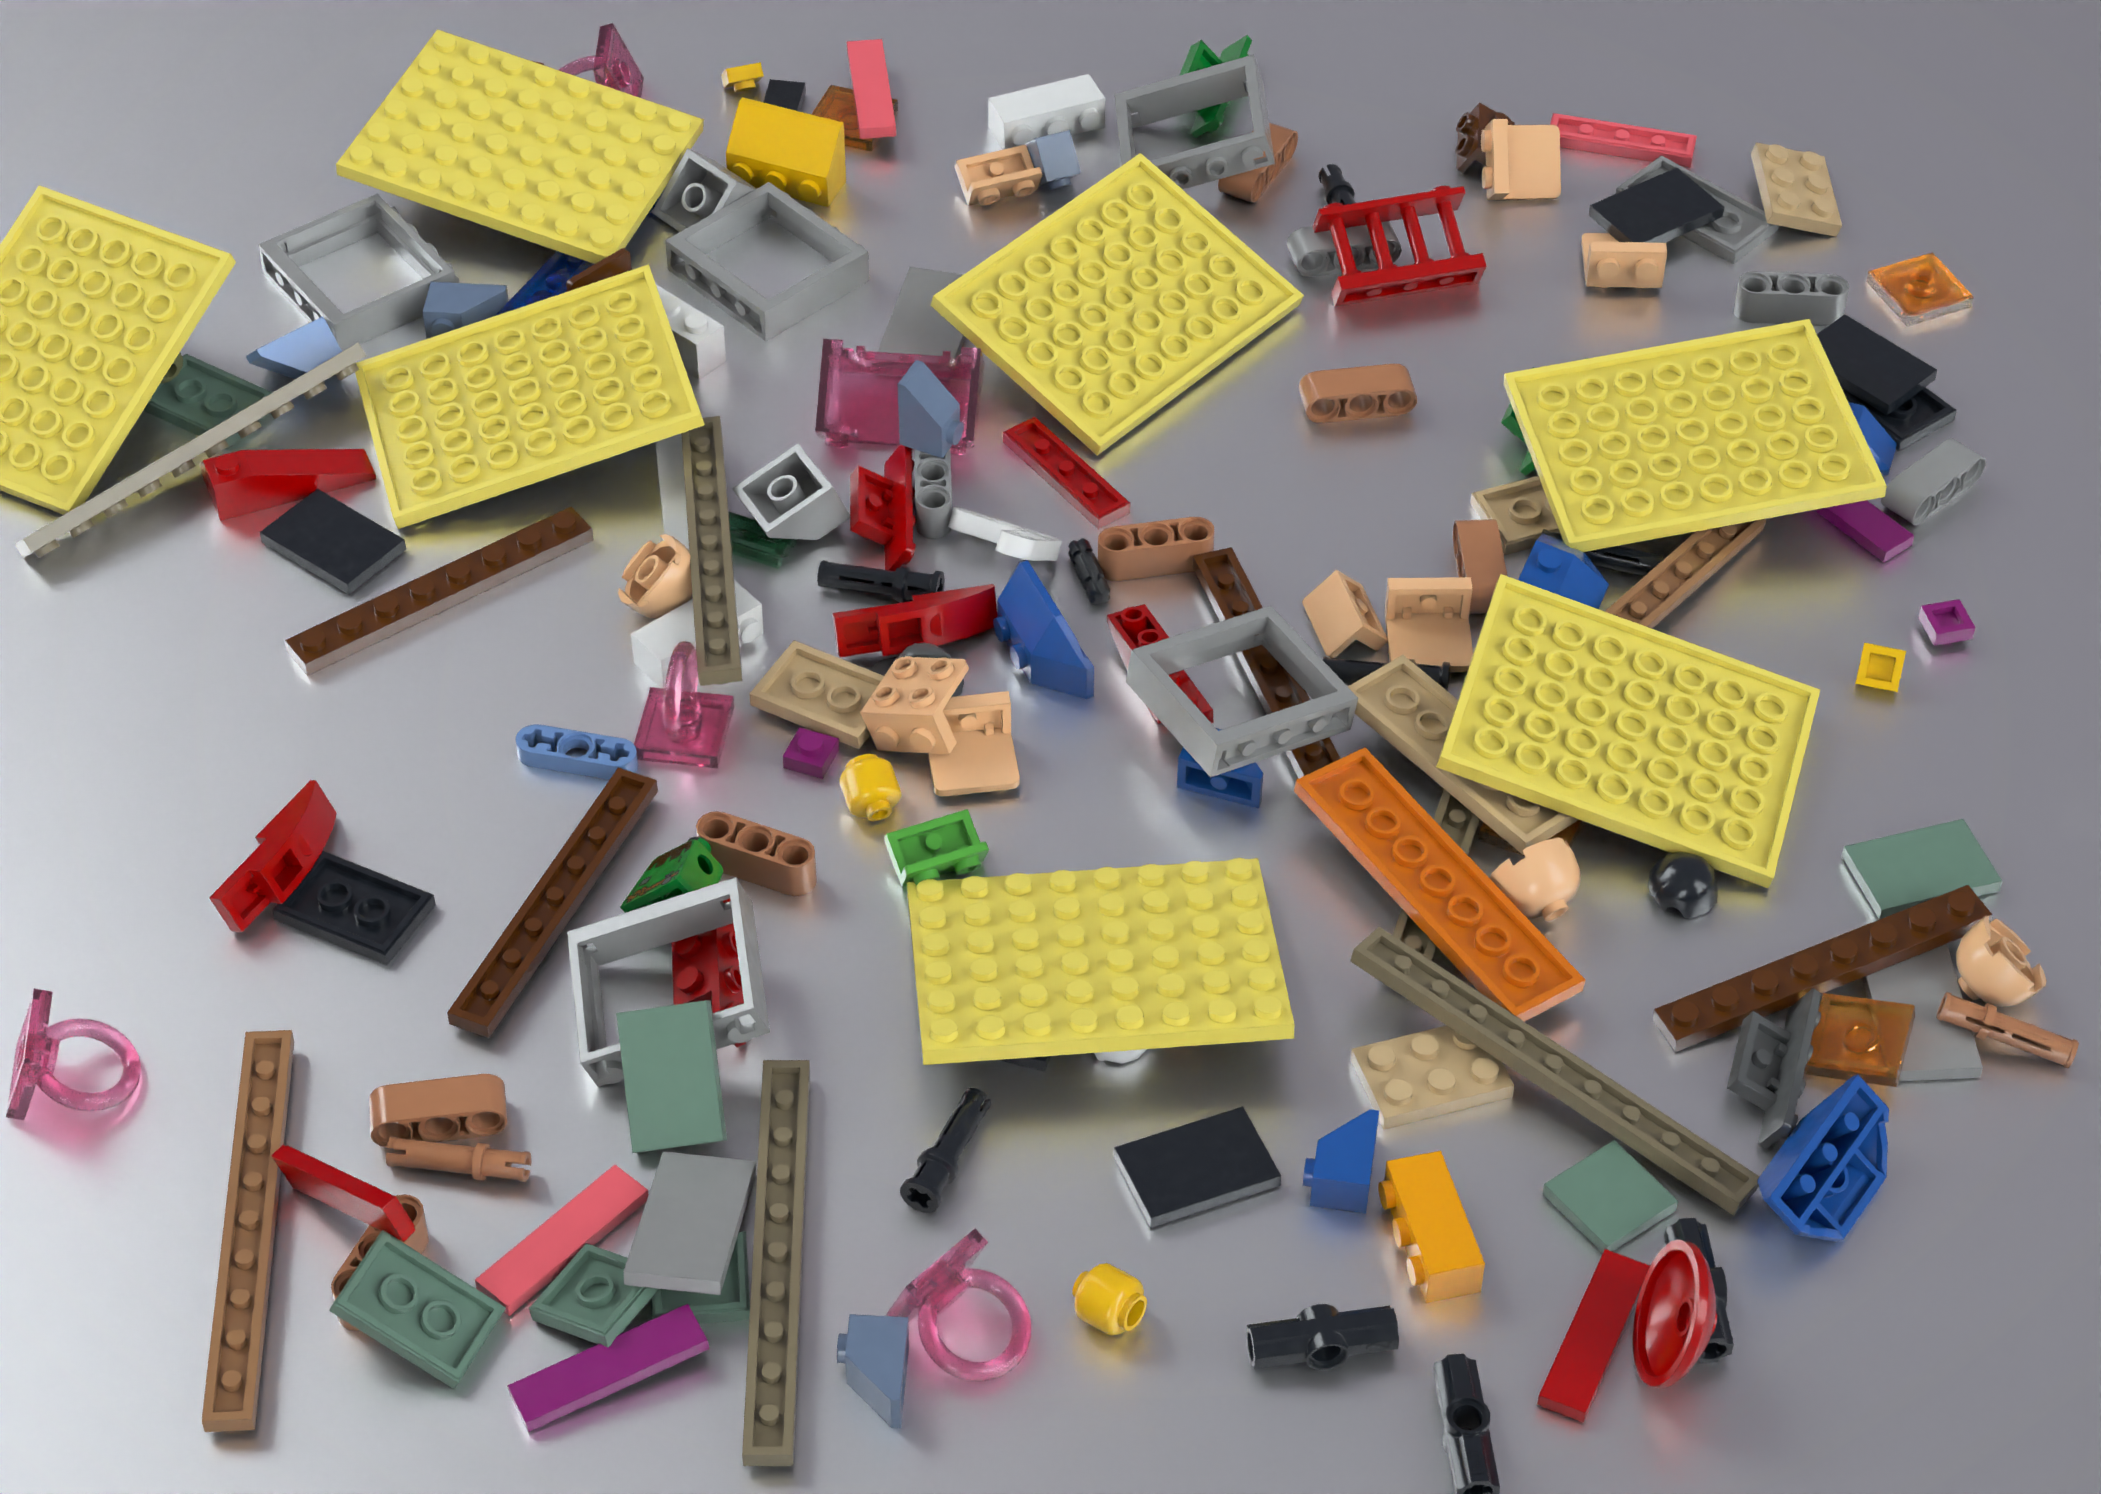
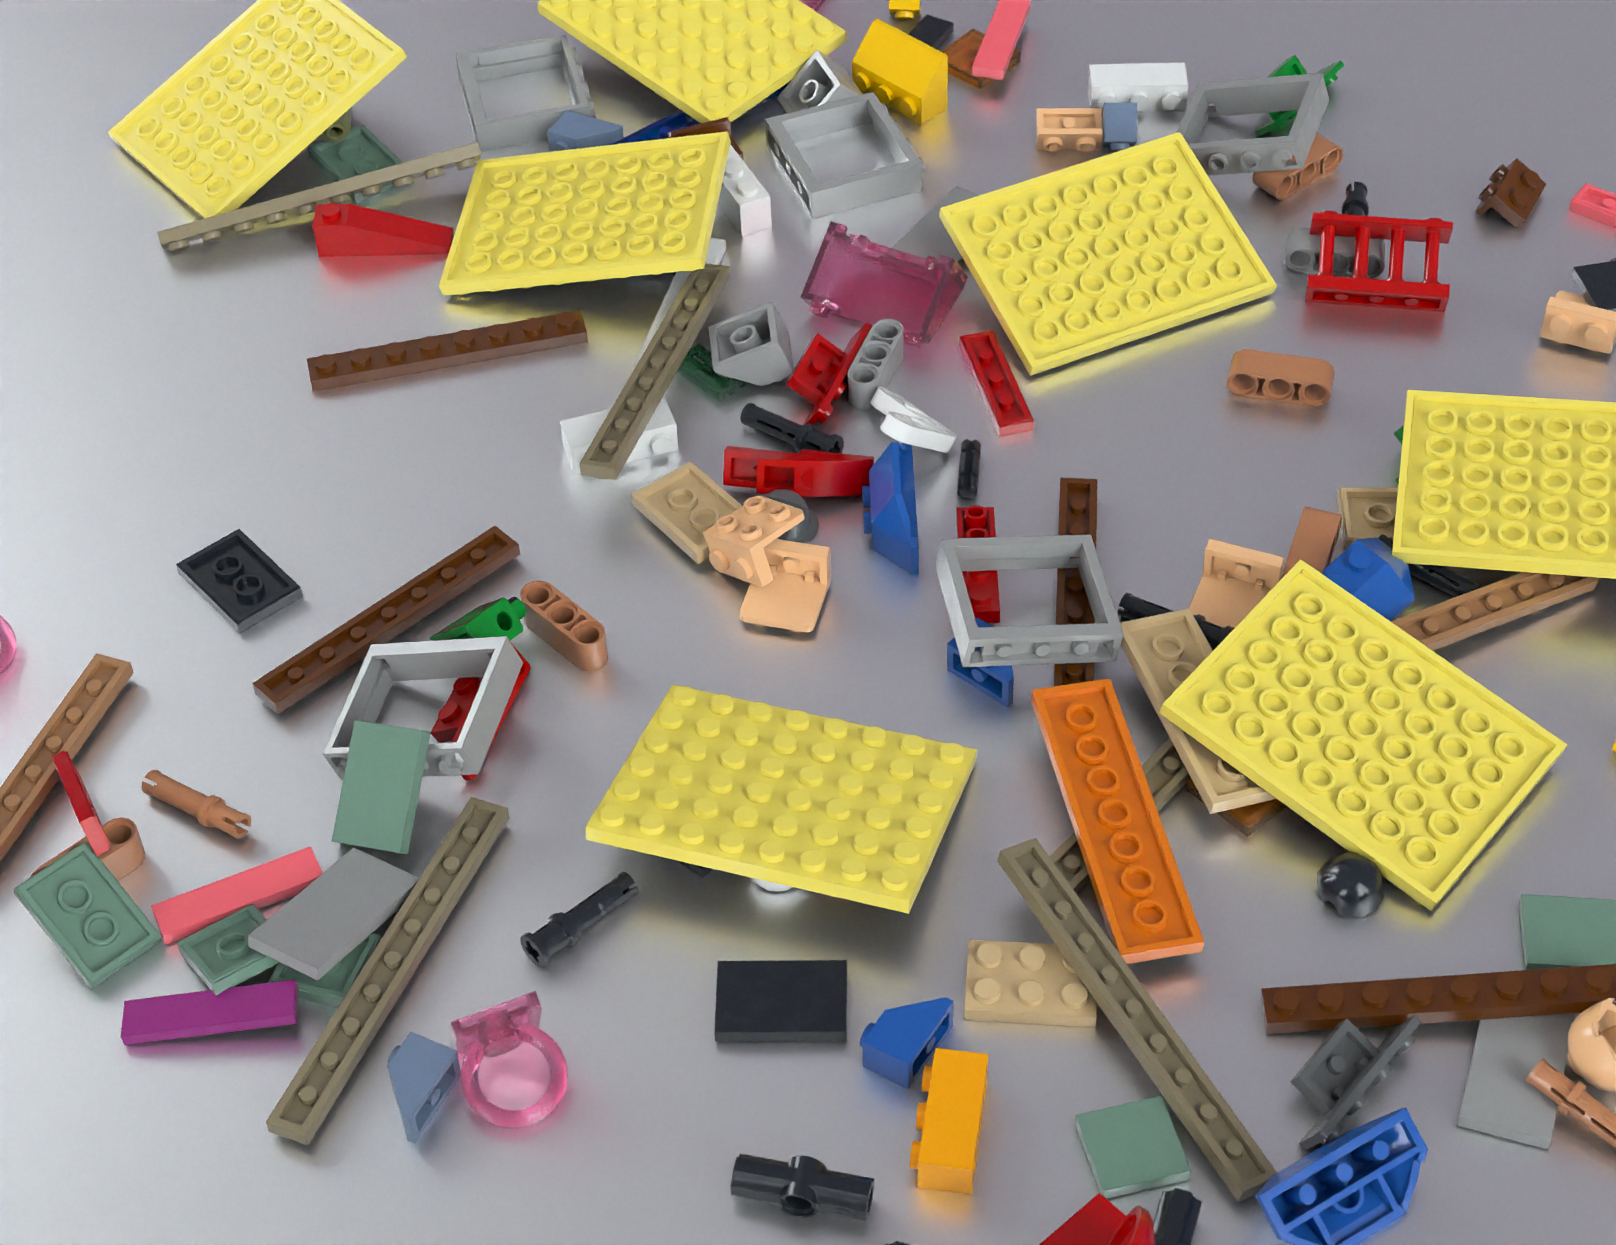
camera: 25 degrees right, 0 degrees up
red slope [209,780,337,932] -> none
medium blue slope [246,316,342,379] -> none
black tile [260,488,406,594] -> none
nougat beam [369,1074,507,1147] -> none
medium blue beam [515,724,638,780] -> none
light nougat cylinder [618,534,693,619] -> none
clear pink tile [634,641,734,768] -> none
magenta plate [782,727,839,779] -> none
yellow head [839,754,902,821] -> none
bright green bracket [884,809,989,887] -> none
sand blue slope [898,360,964,458] -> none
yellow head [1072,1263,1147,1336] -> none
nougat beam [1098,517,1214,581] -> none
light nougat panel [1302,569,1388,658] -> none
light nougat bracket [1481,119,1561,200] -> none
light nougat cylinder [1490,838,1581,921] -> none
clear orange tile [1805,993,1915,1087] -> none

